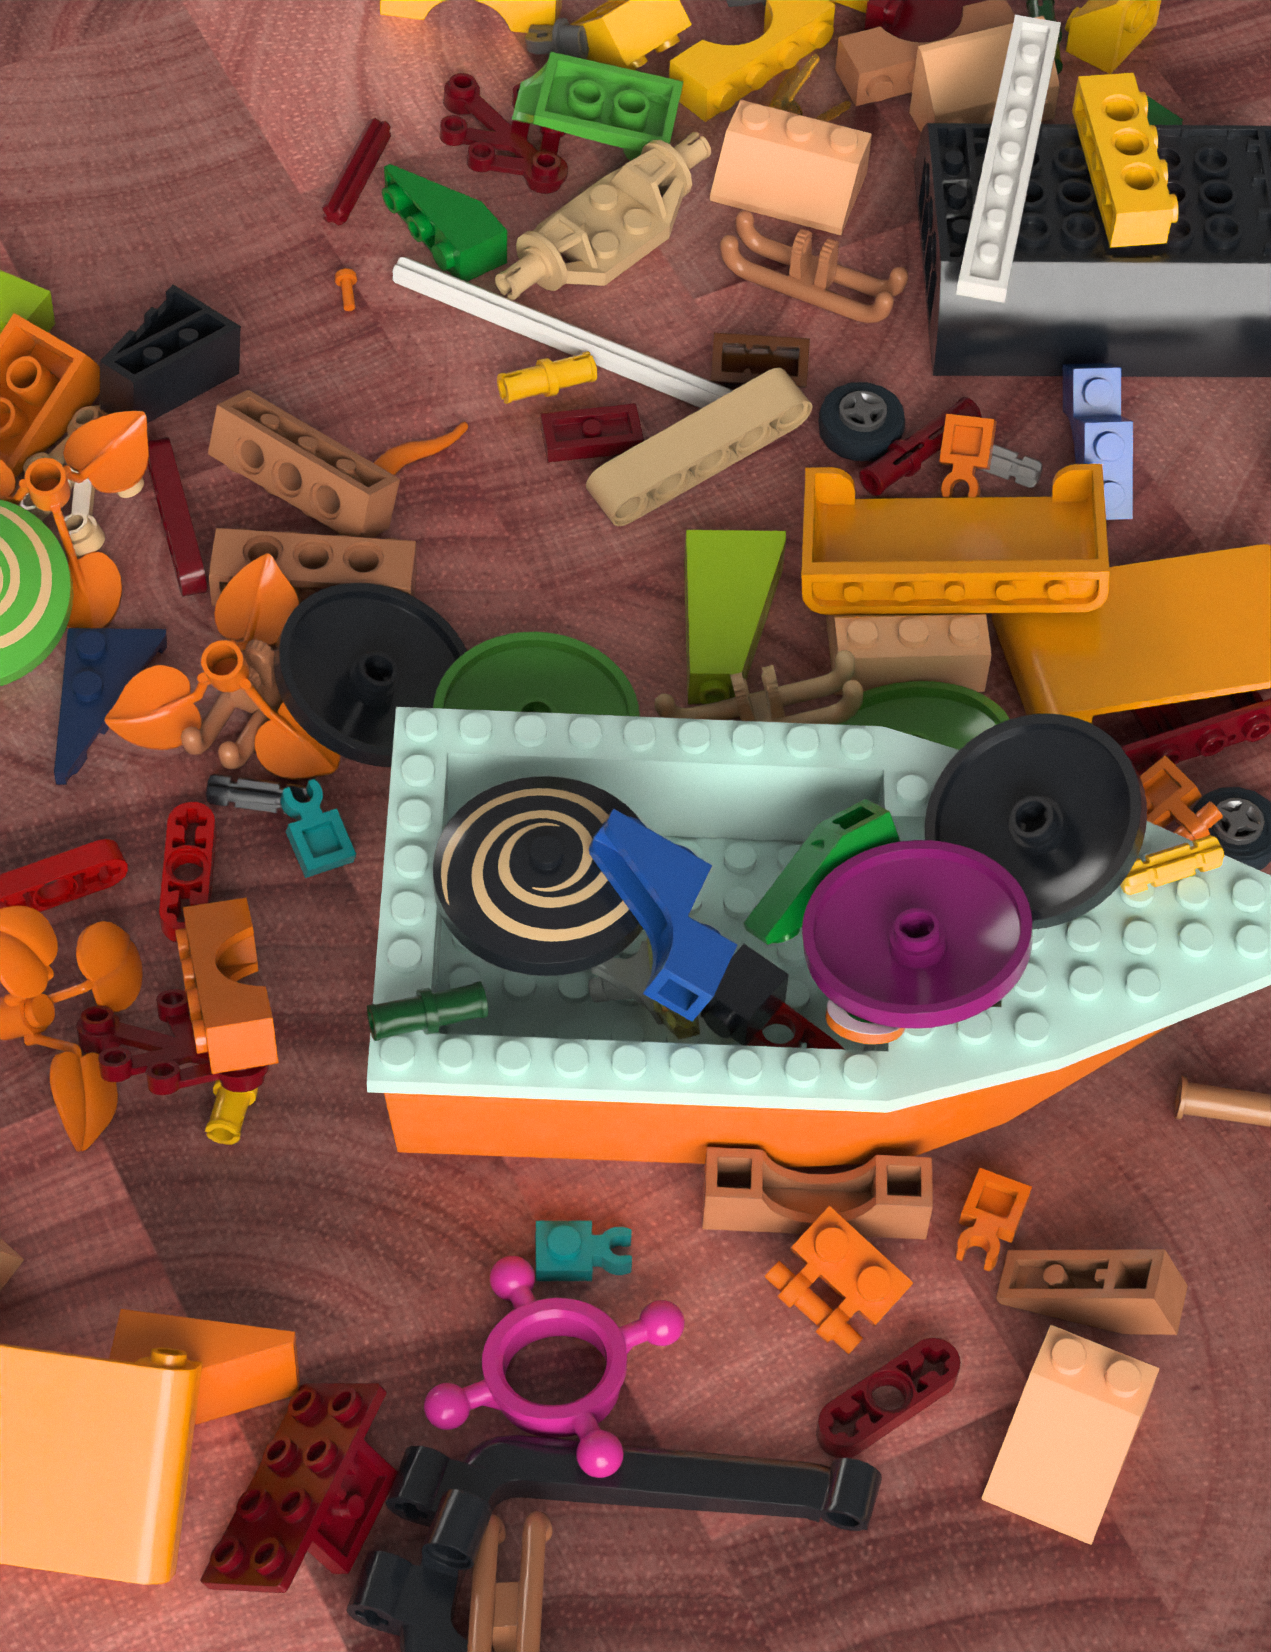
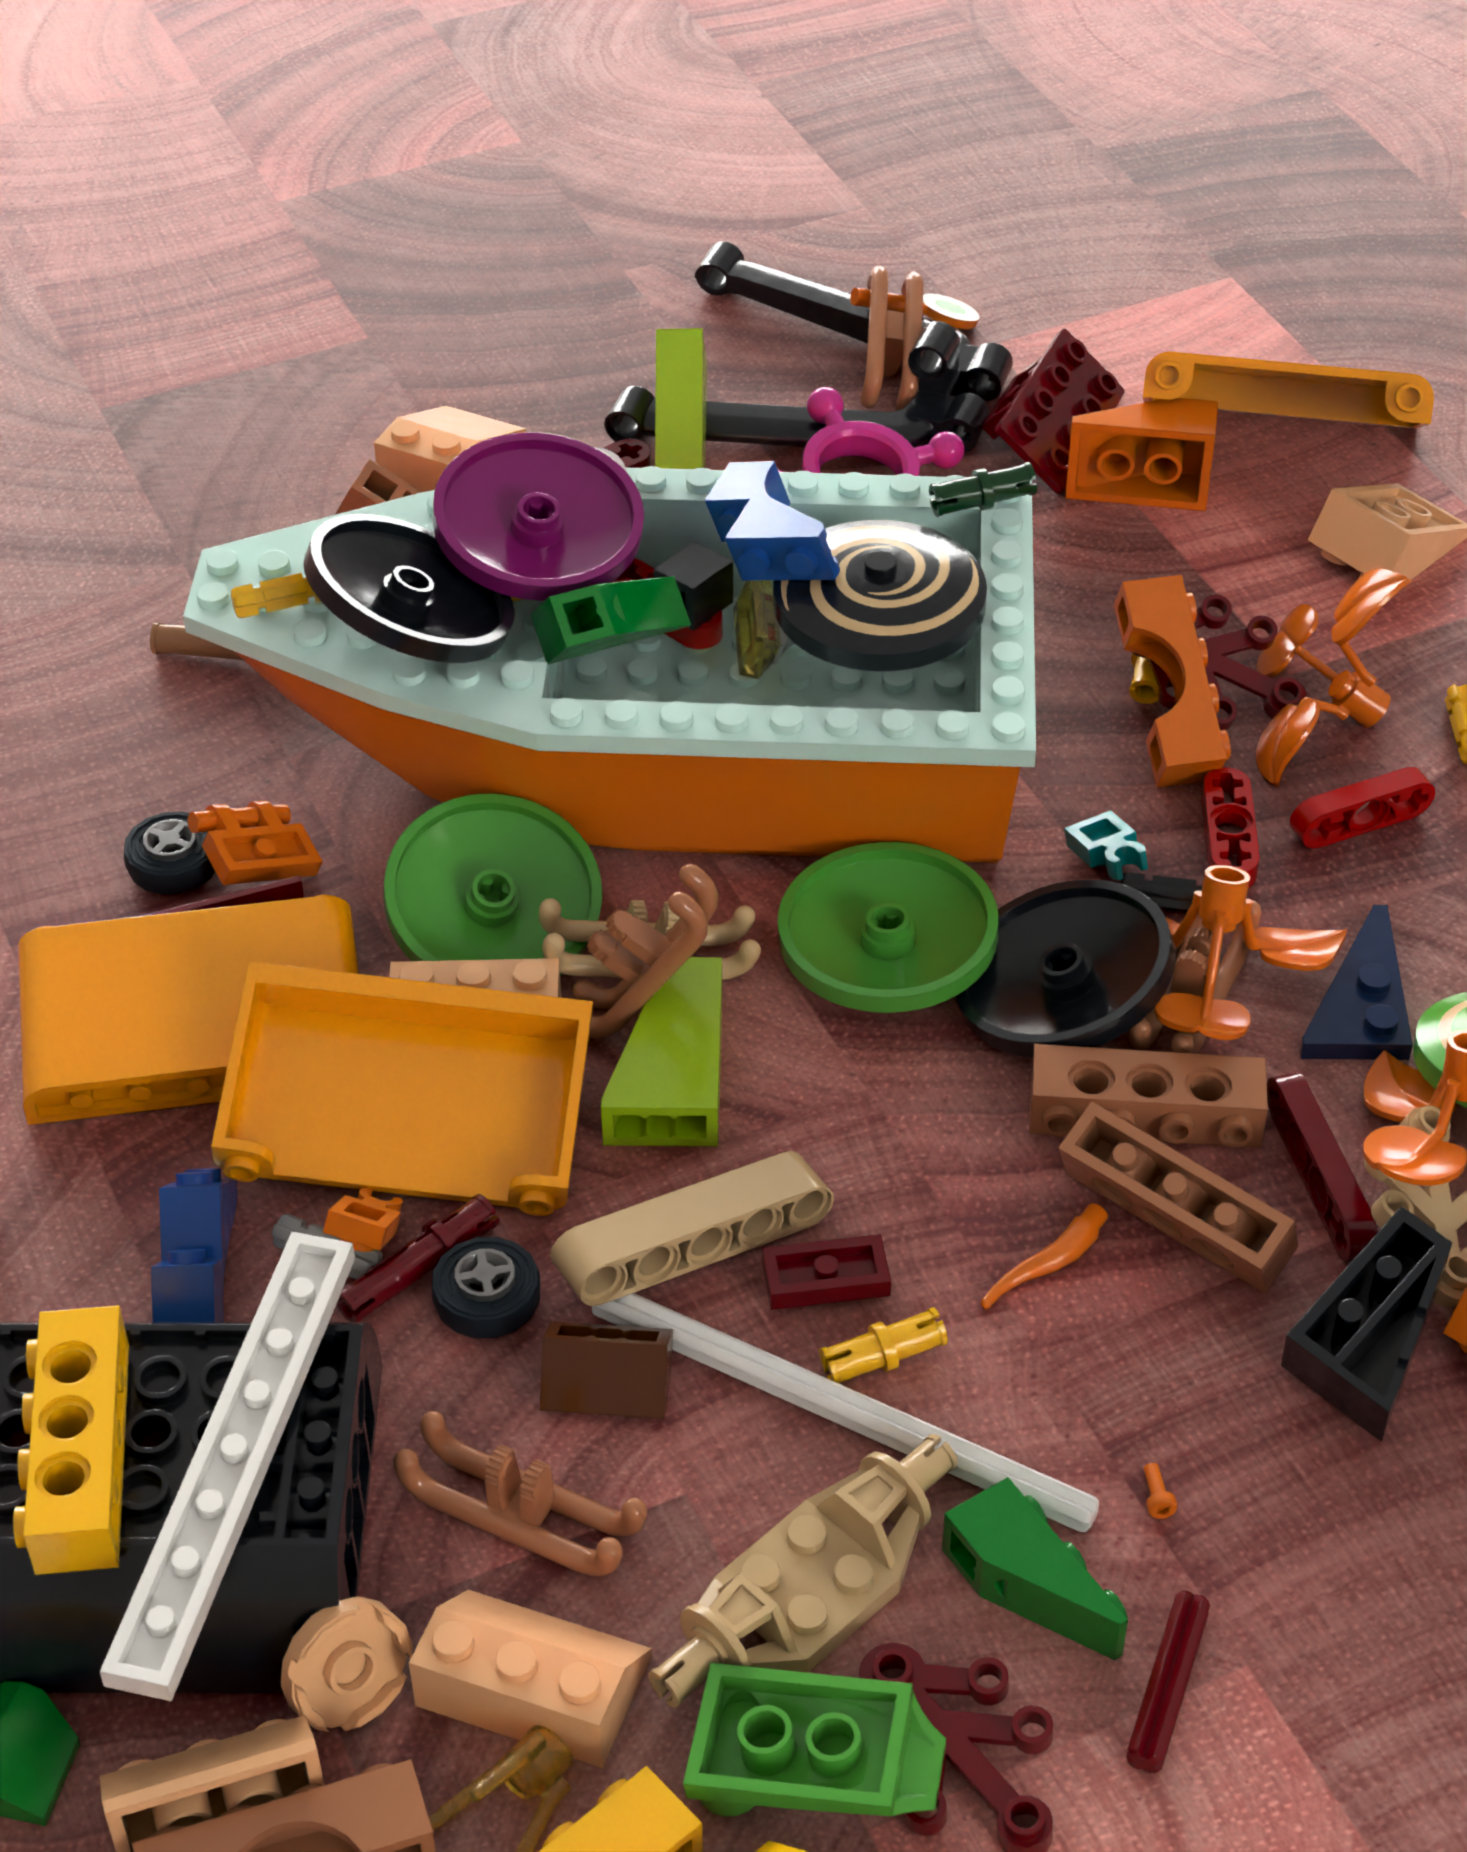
camera: 175 degrees left, 10 degrees down
none -> light nougat tile [281,1596,413,1732]
none -> nougat piece [572,864,718,1039]
none -> lime slope [655,328,707,469]

